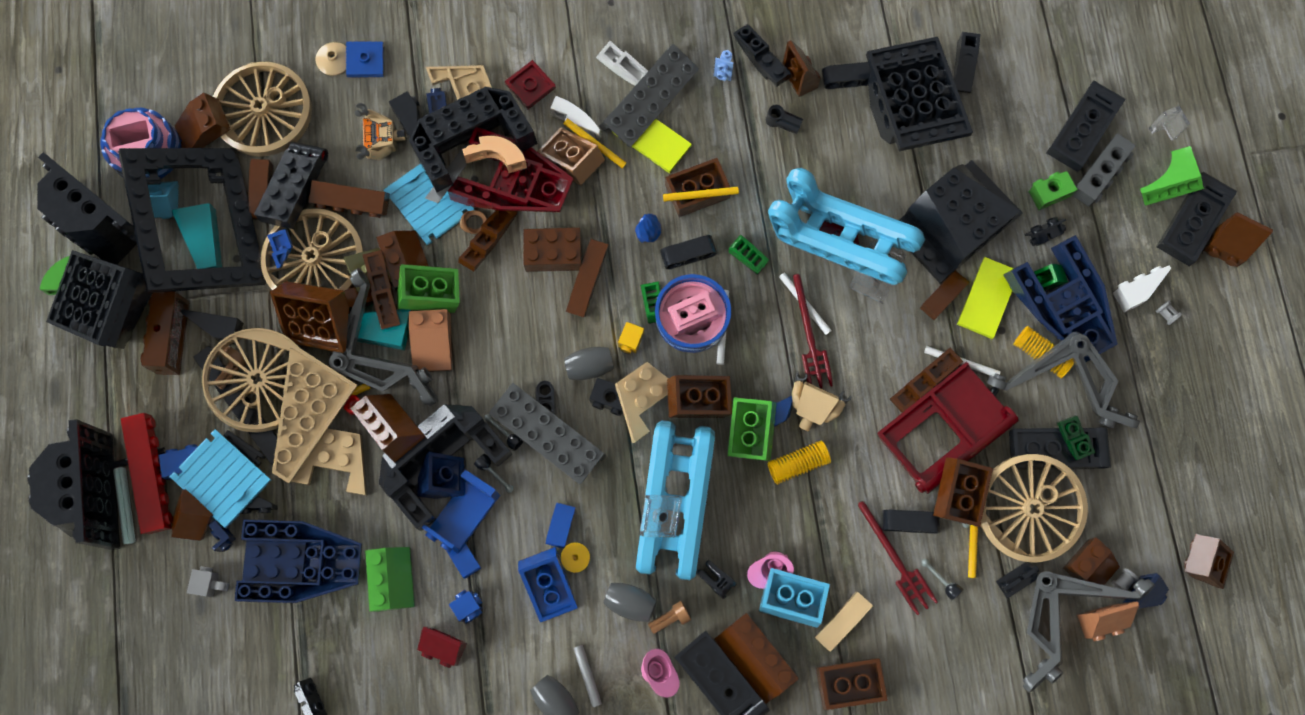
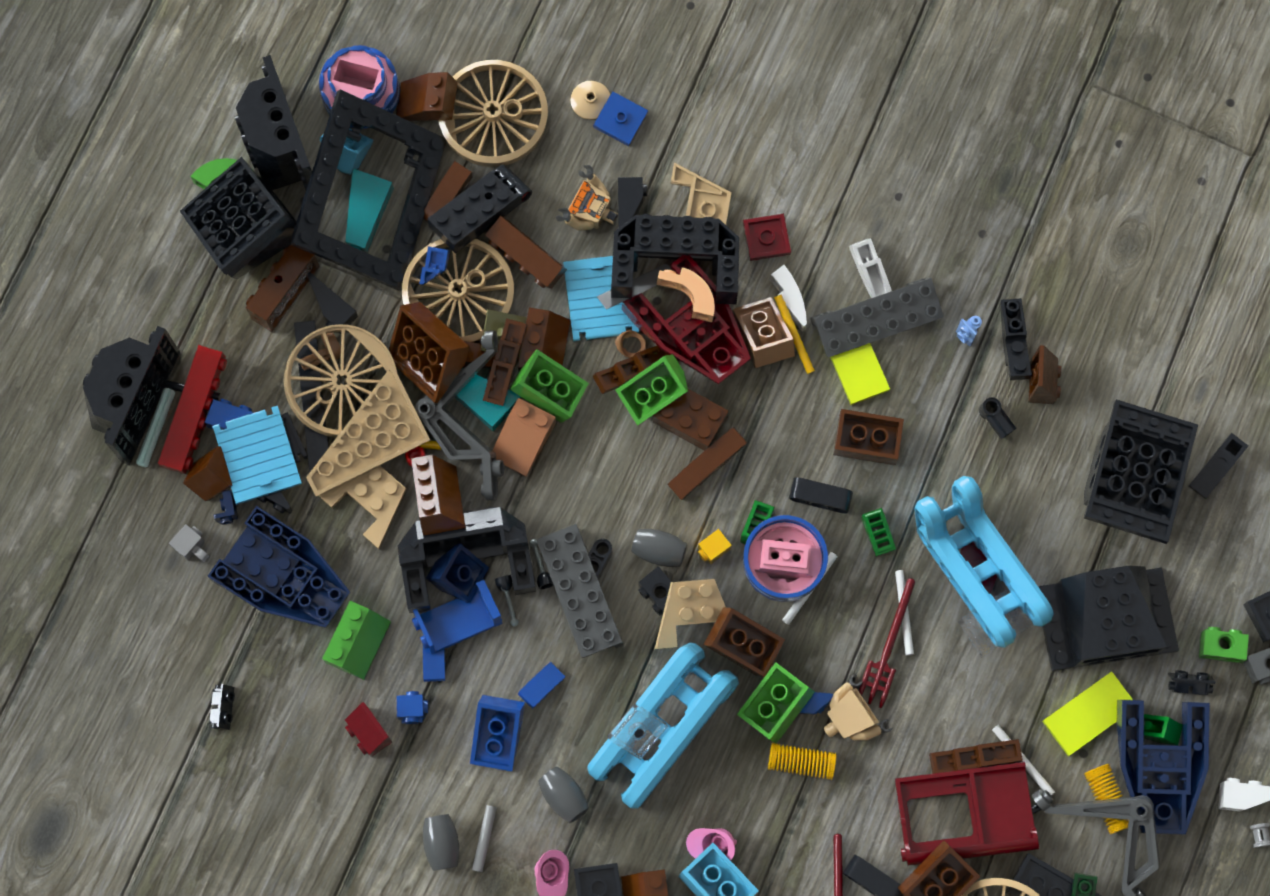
camera: 30 degrees right, 0 degrees up
dark blue bracket [426,88,447,114] -> none
yellow piece [561,543,590,573] -> none
blue piece [635,213,661,243] -> none
medium nougat piece [648,601,691,634] -> none
yellow piece [663,187,739,202] -> none
black piece [697,559,737,600] -> none
black beam [822,62,871,89] -> none
reddish brown slope [920,270,970,320] -> none
none -> bright green slope [615,354,688,426]

